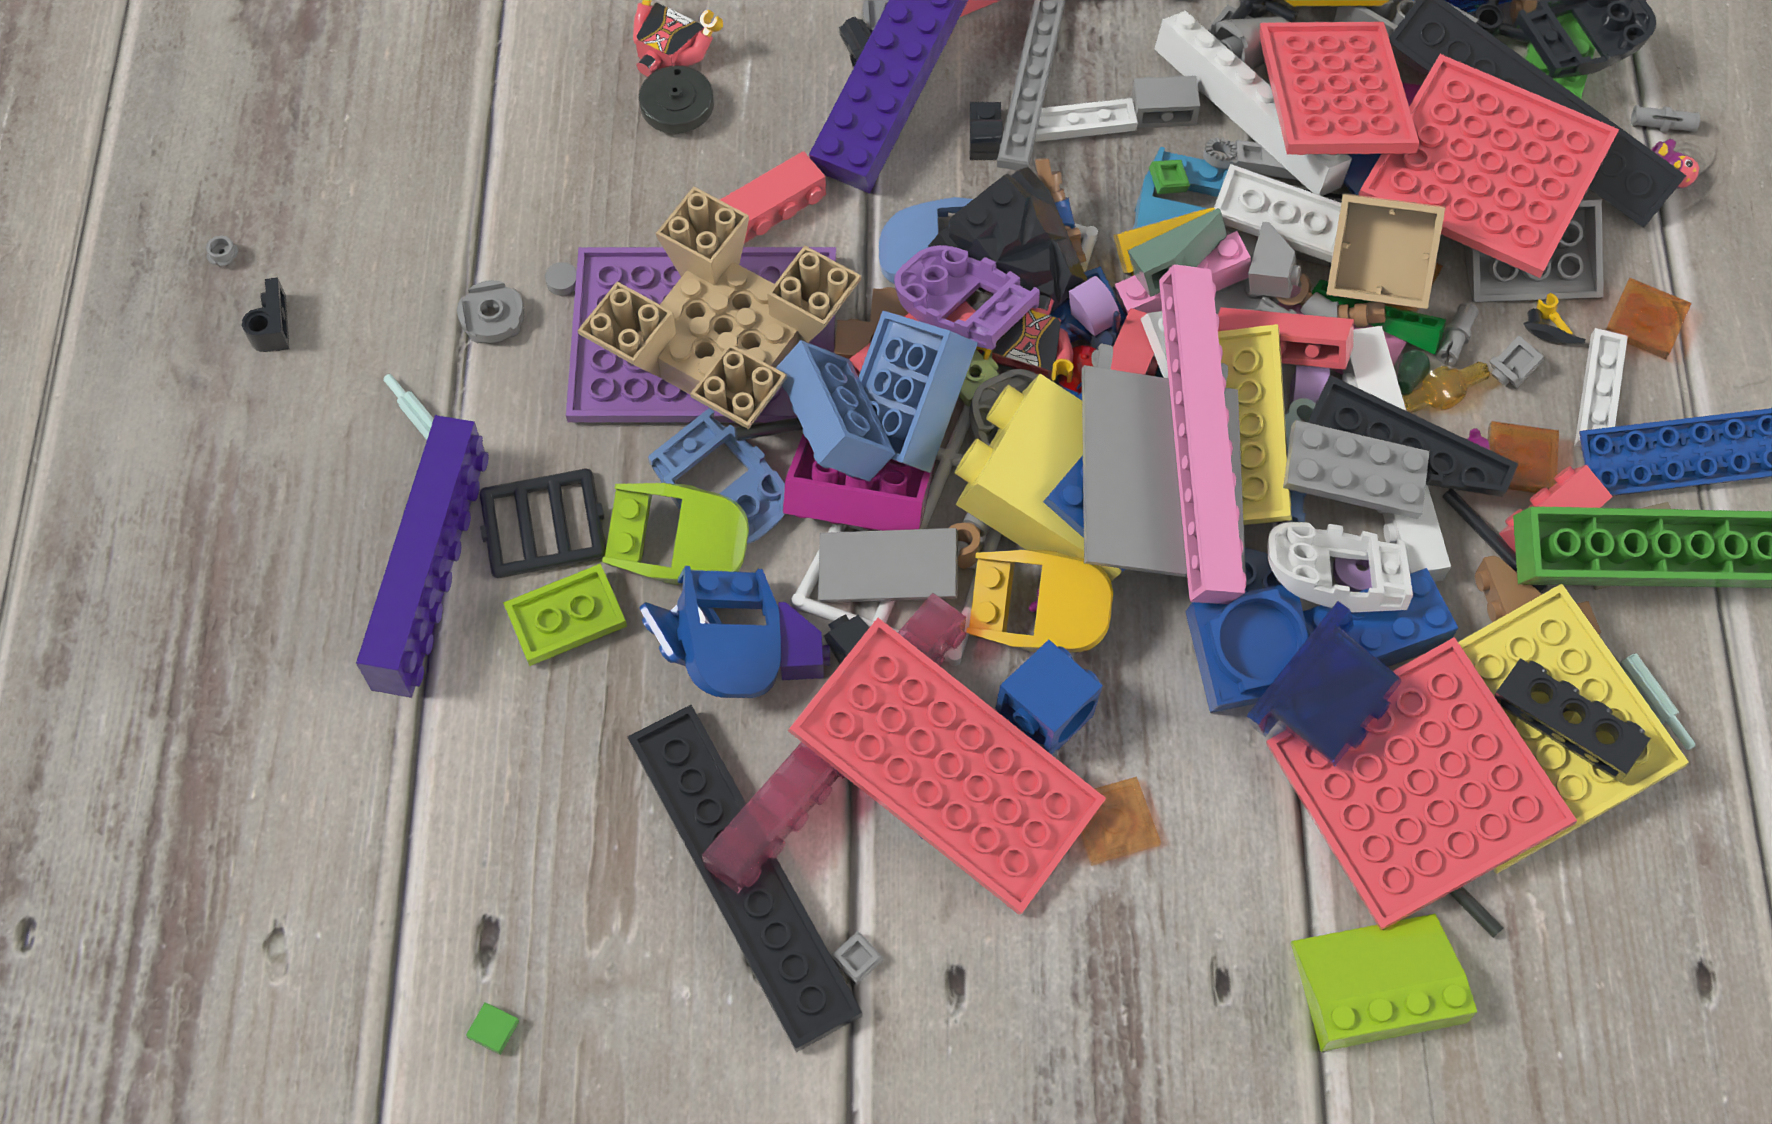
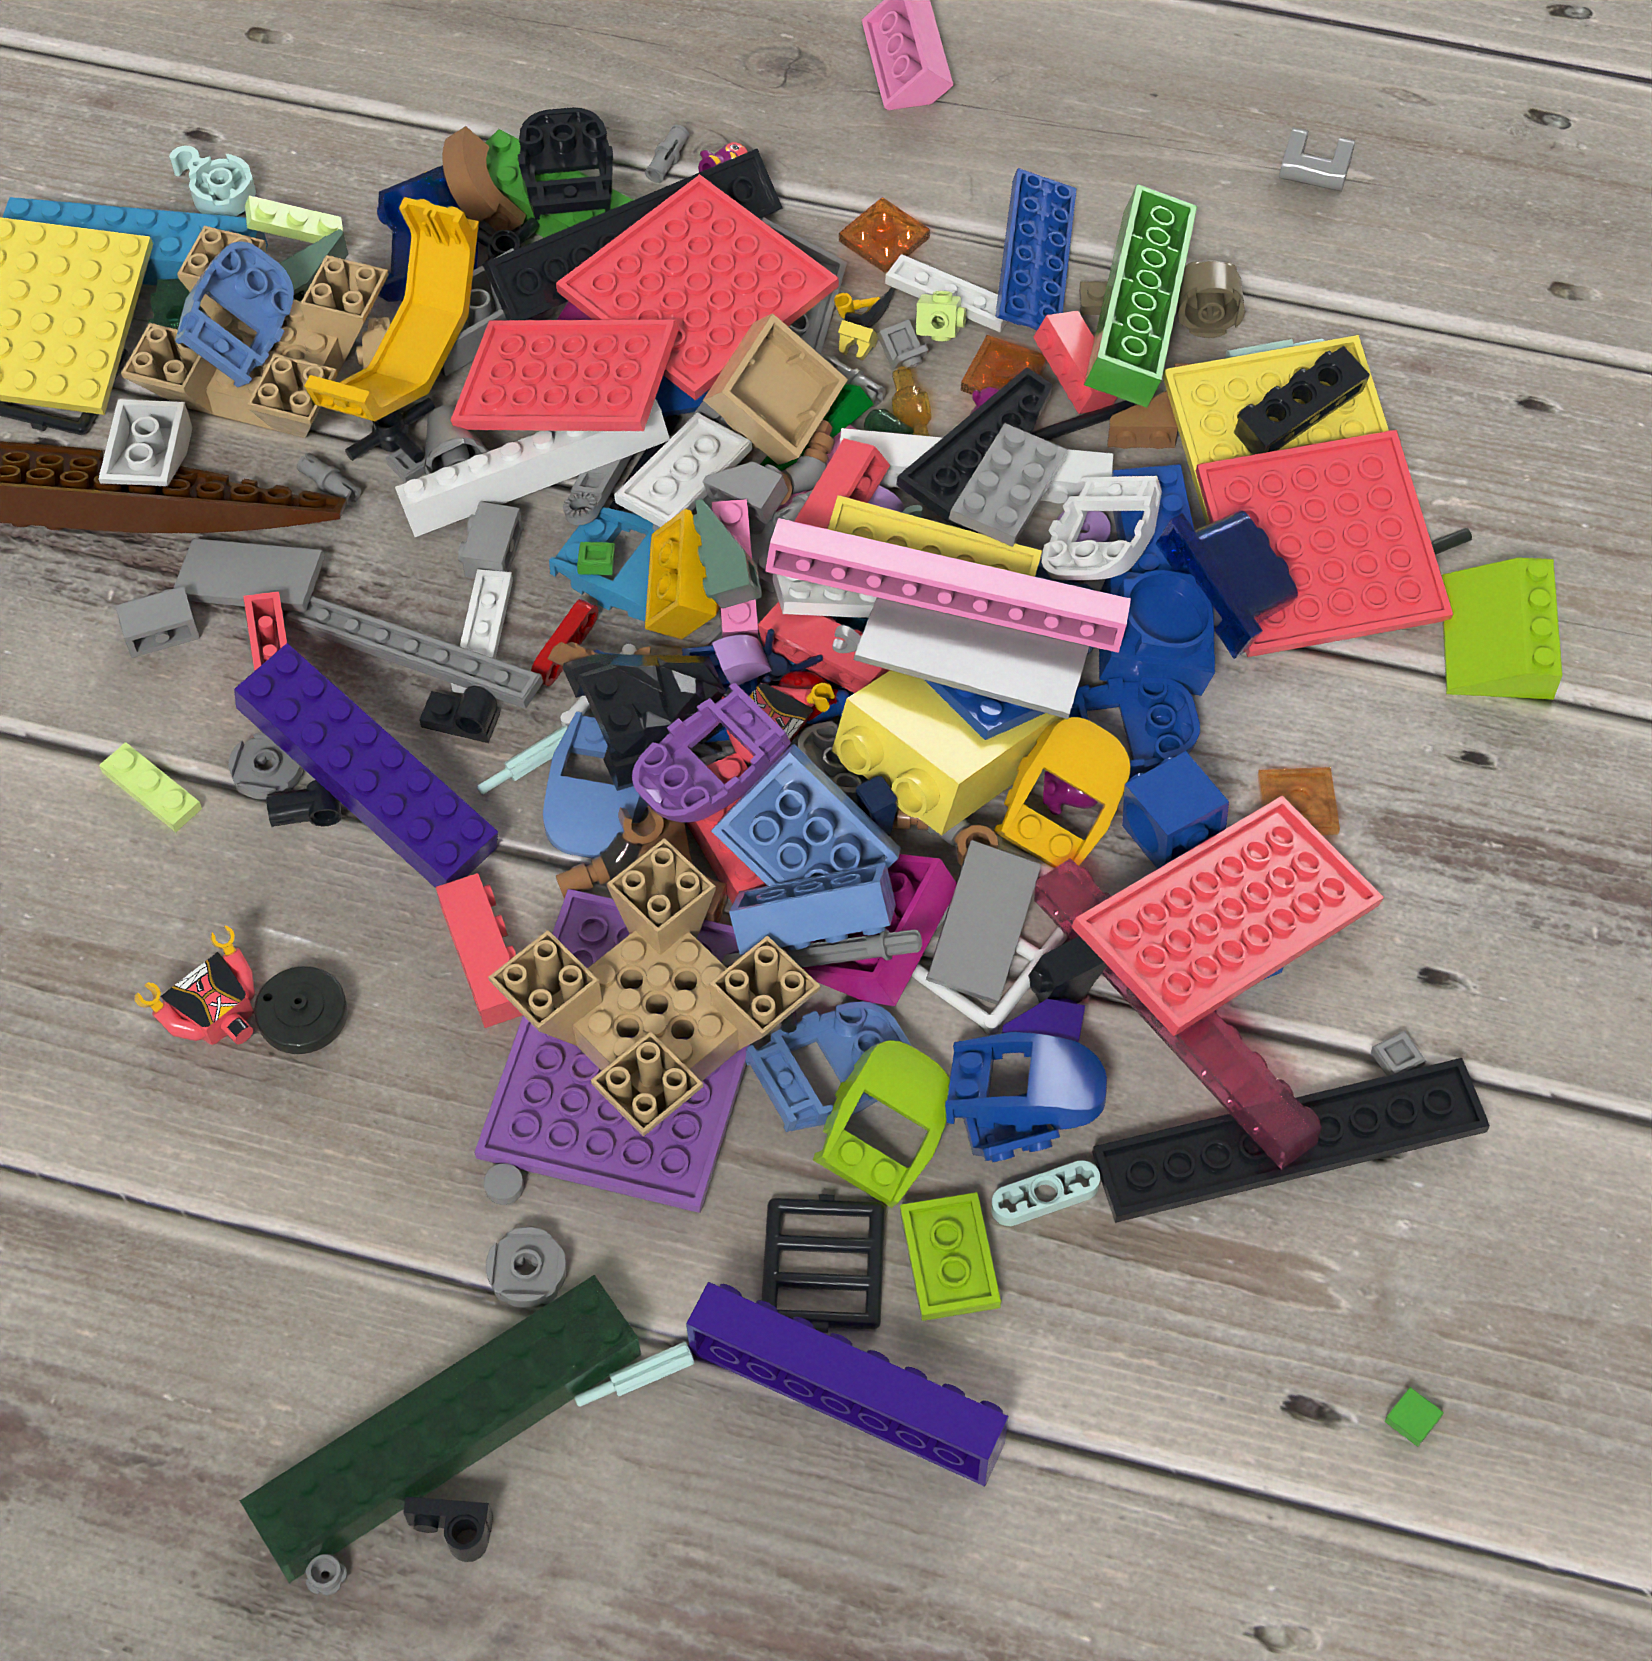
camera: 75 degrees left, 5 degrees down
none -> clear green brick [239,1275,641,1583]
none -> light aqua axle [477,725,568,794]
none -> red beam [531,599,599,686]
none -> medium nougat piece [555,805,664,899]
none -> light grey axle [722,929,922,968]
none -> light yellow tile [838,320,878,360]
none -> dark blue slope [856,776,897,837]
none -> yellowish green brick [916,291,966,341]
none -> light aqua beam [991,1160,1100,1226]
none -> blue slope [1069,677,1200,778]
none -> dark tan brick [1177,261,1245,338]

